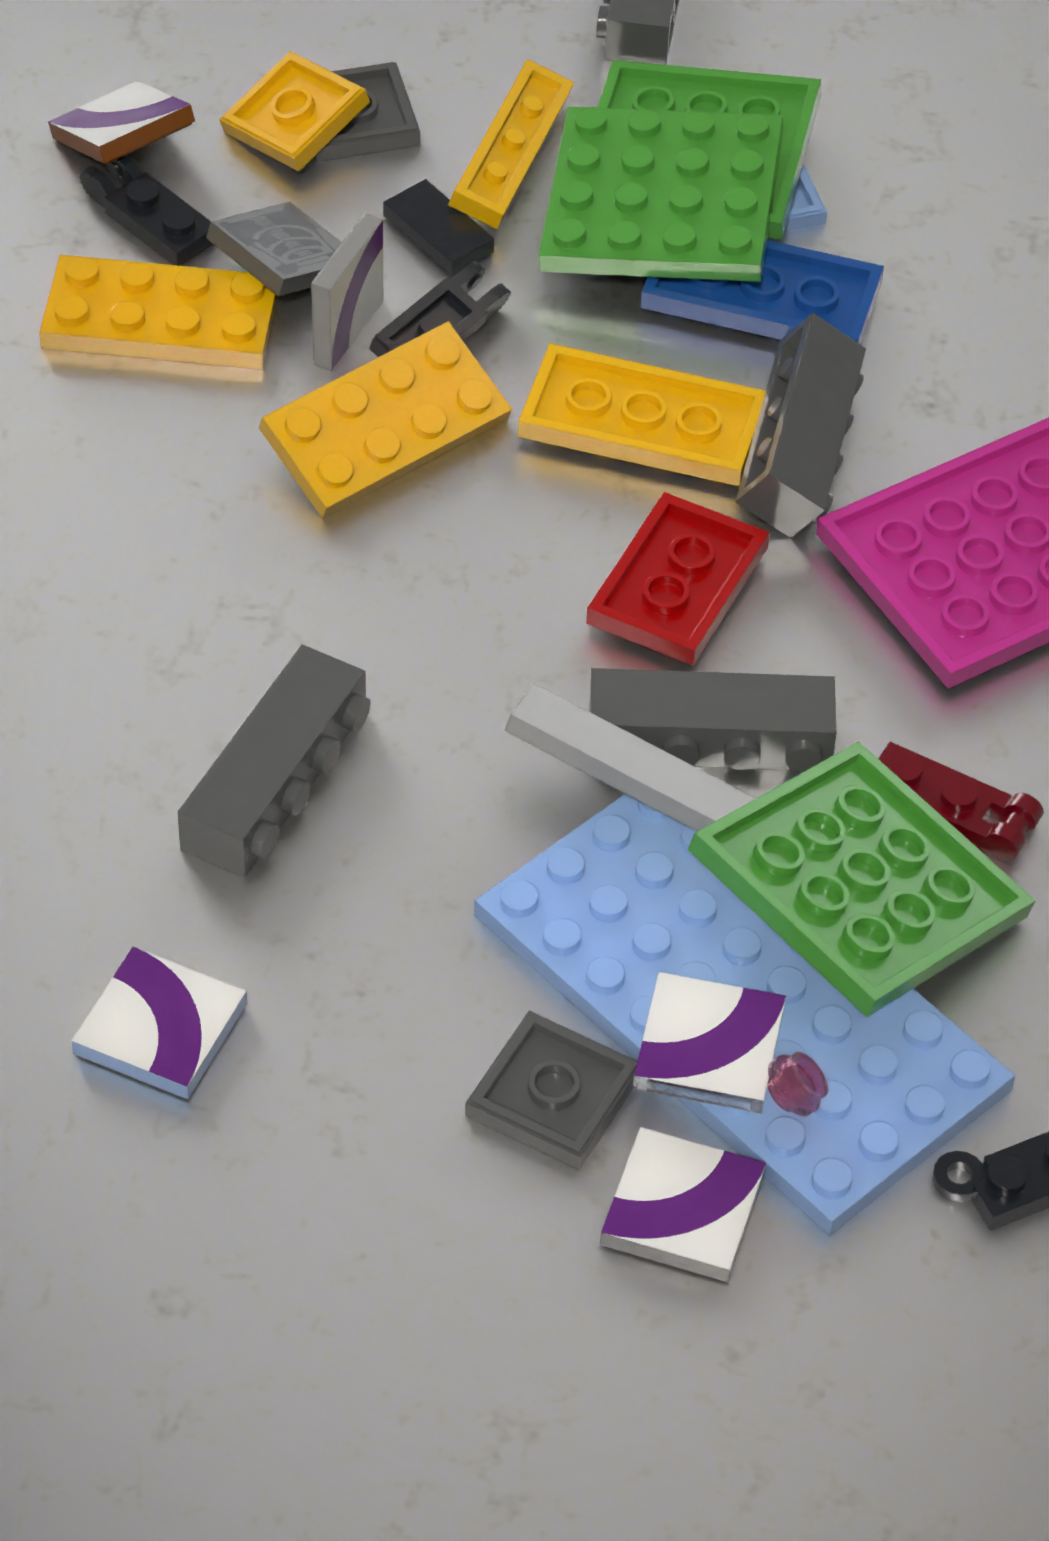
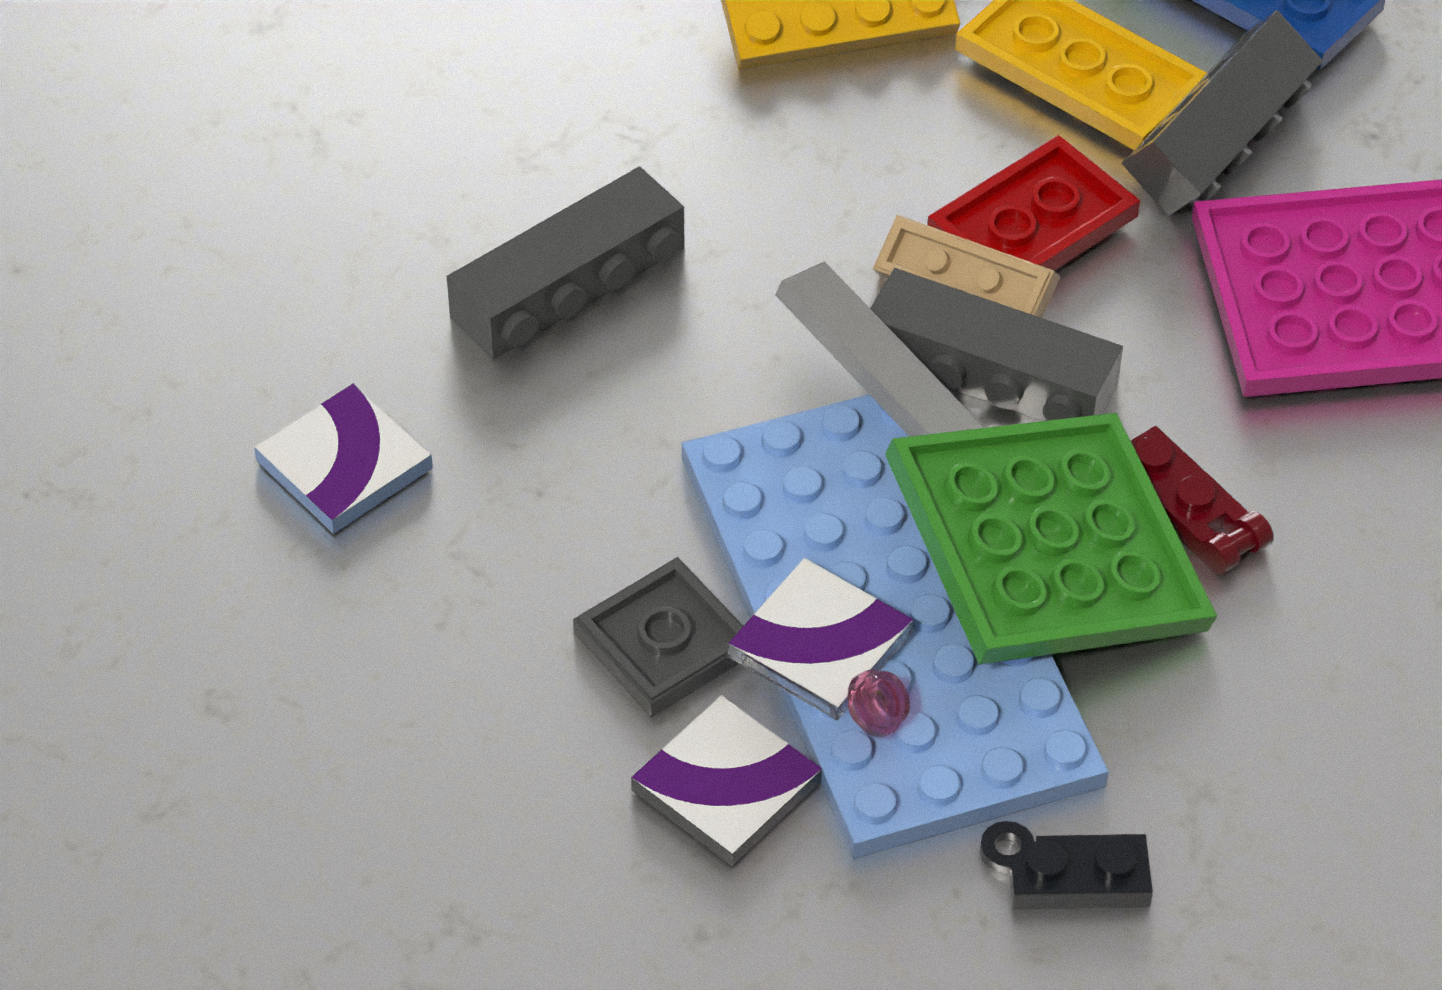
camera: 25 degrees right, 0 degrees up
none -> tan tile [873,215,1060,318]

